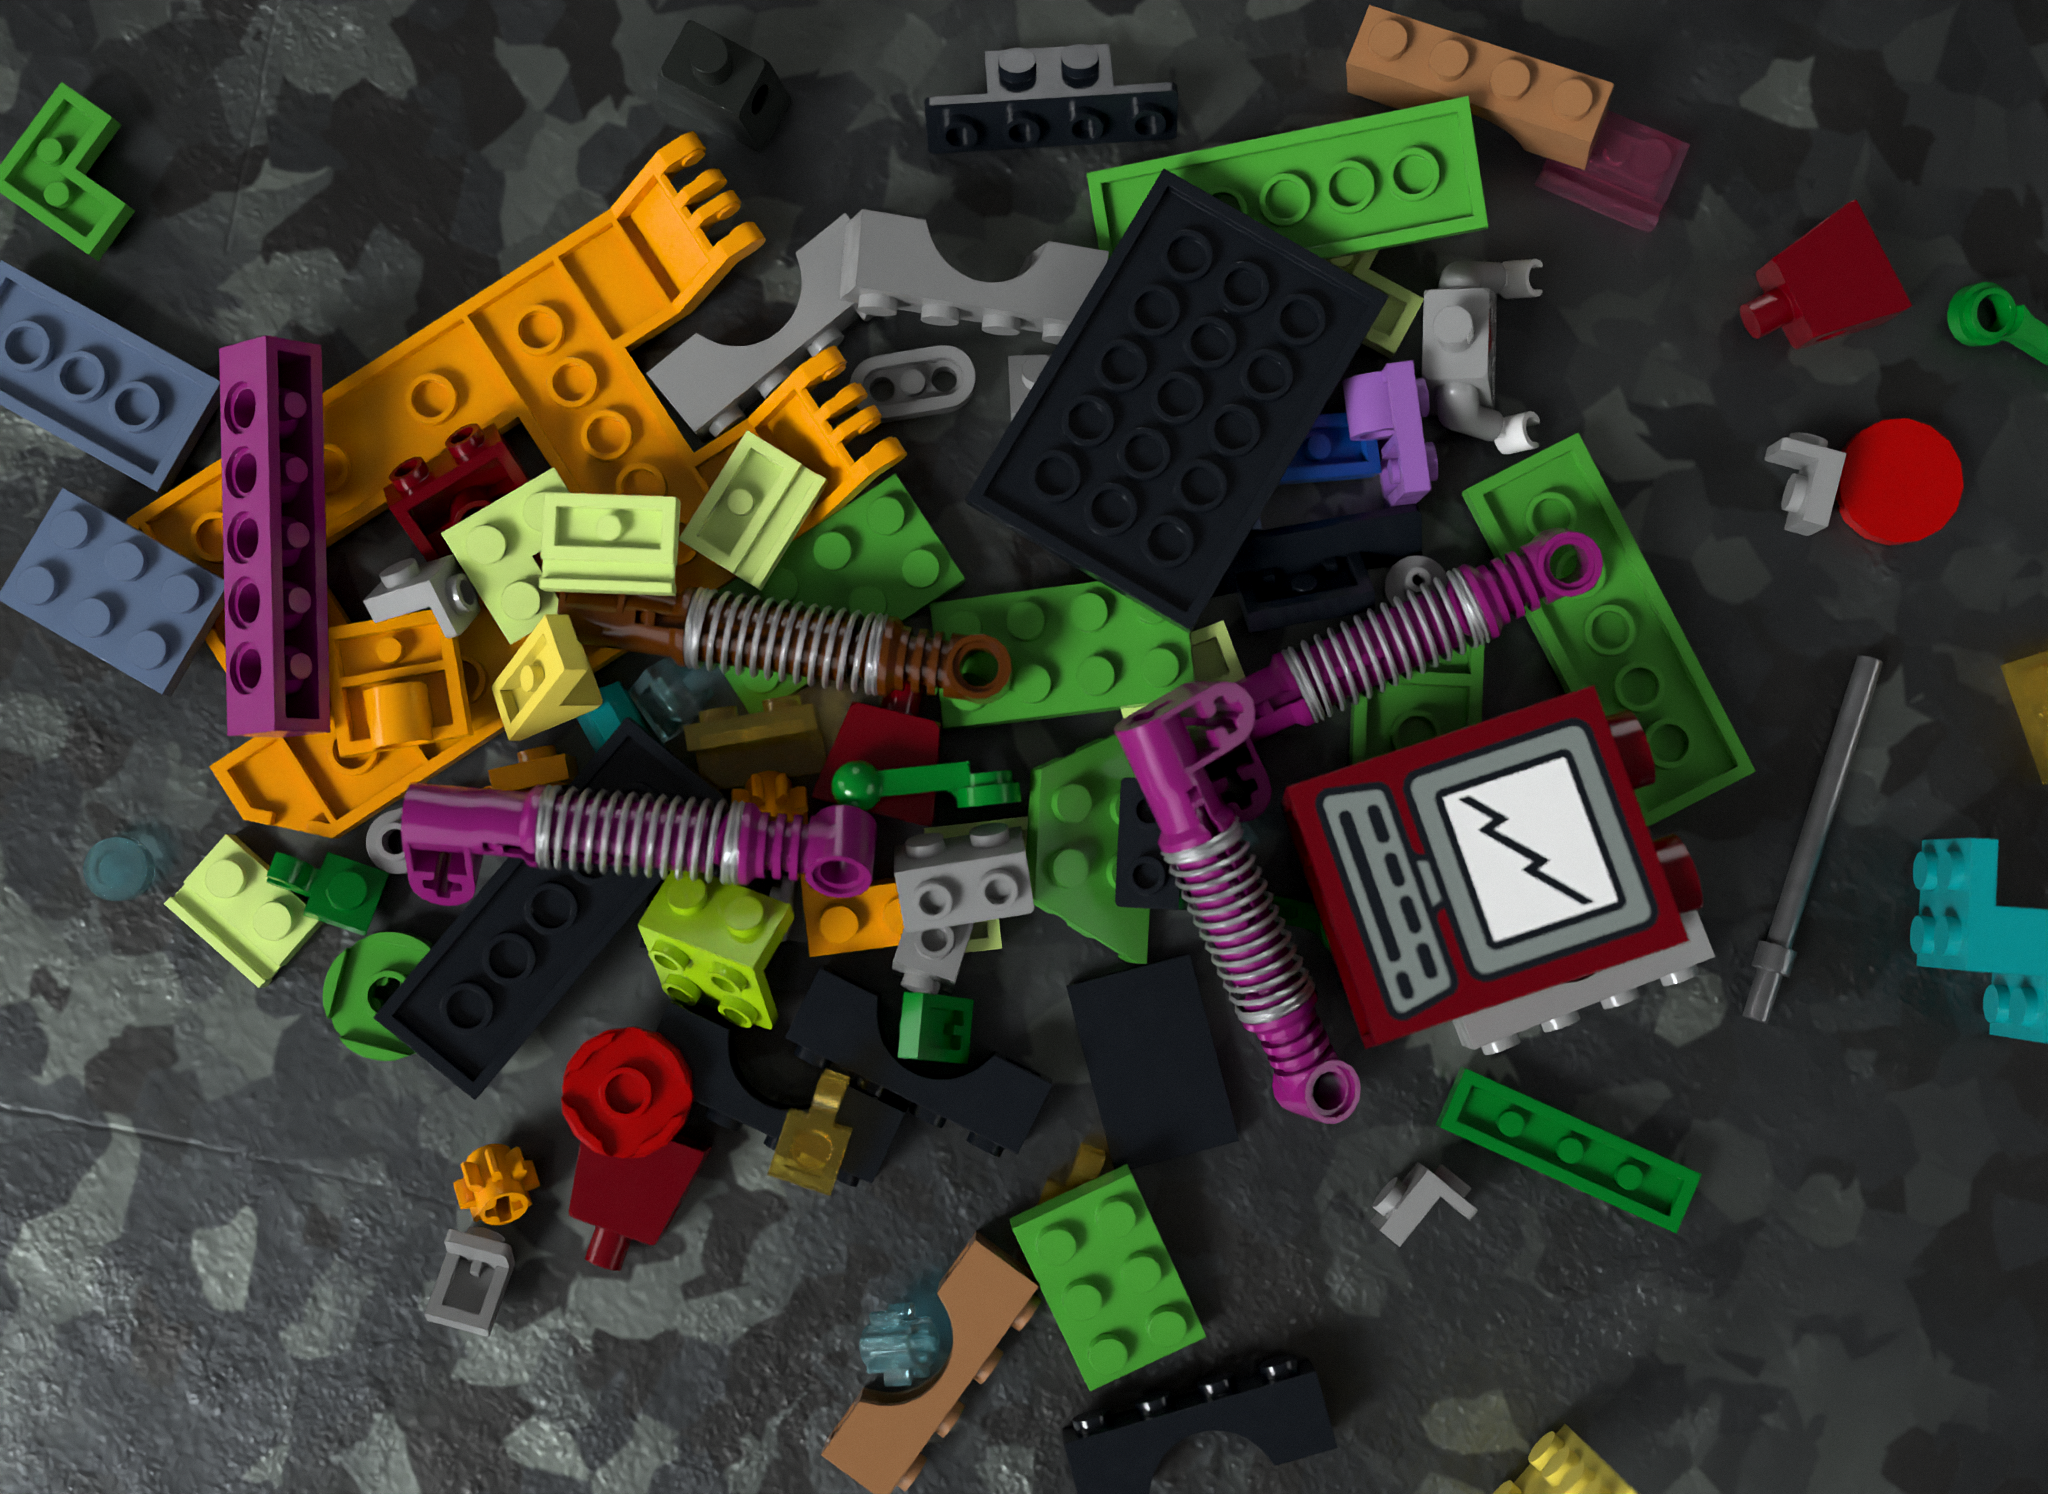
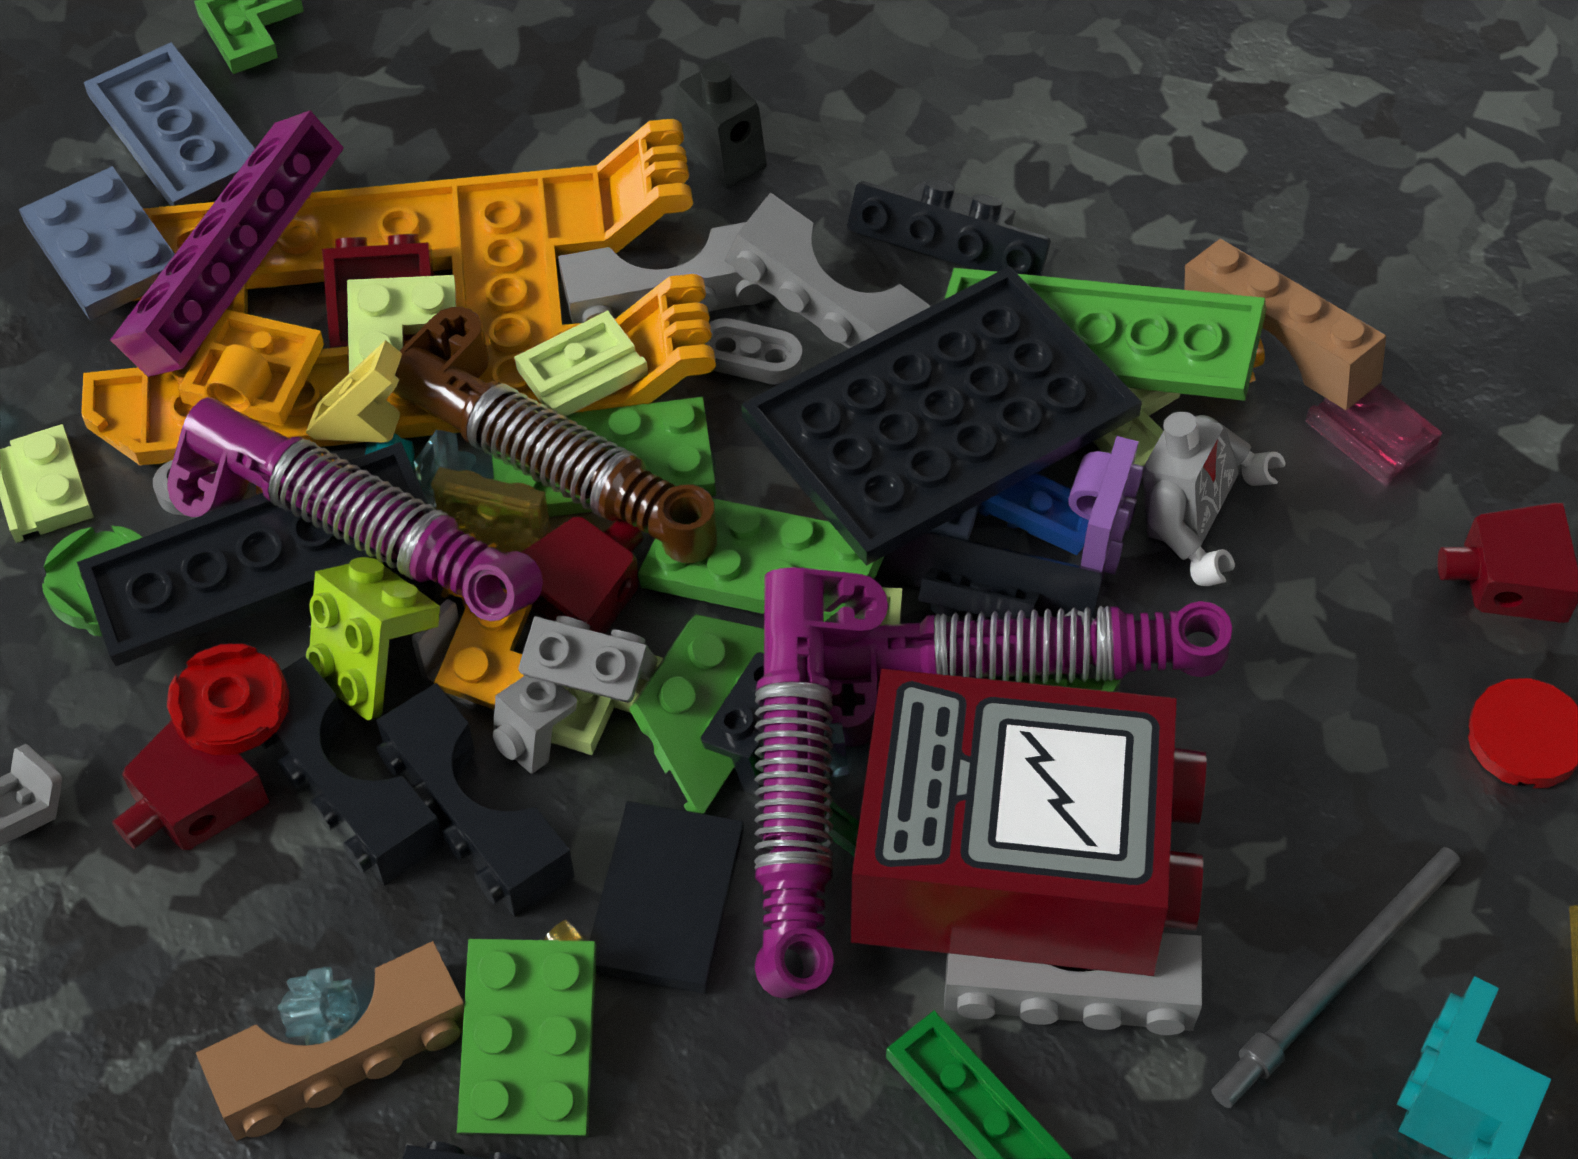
camera: 30 degrees right, 30 degrees down
green plate [266,851,389,936] -> none
light grey bracket [363,554,481,639] -> none
light orange gear [453,1144,540,1225] -> none
yellowish green plate [539,492,681,596] -> none
clear yellow plate [767,1069,853,1196] -> none
green piece [831,760,1022,811] -> none
green bracket [898,992,974,1064] -> none
light grey bracket [1370,1162,1478,1247] -> none
bright green plate [1461,433,1756,827] -> none
light grey bracket [1764,433,1847,536] -> none

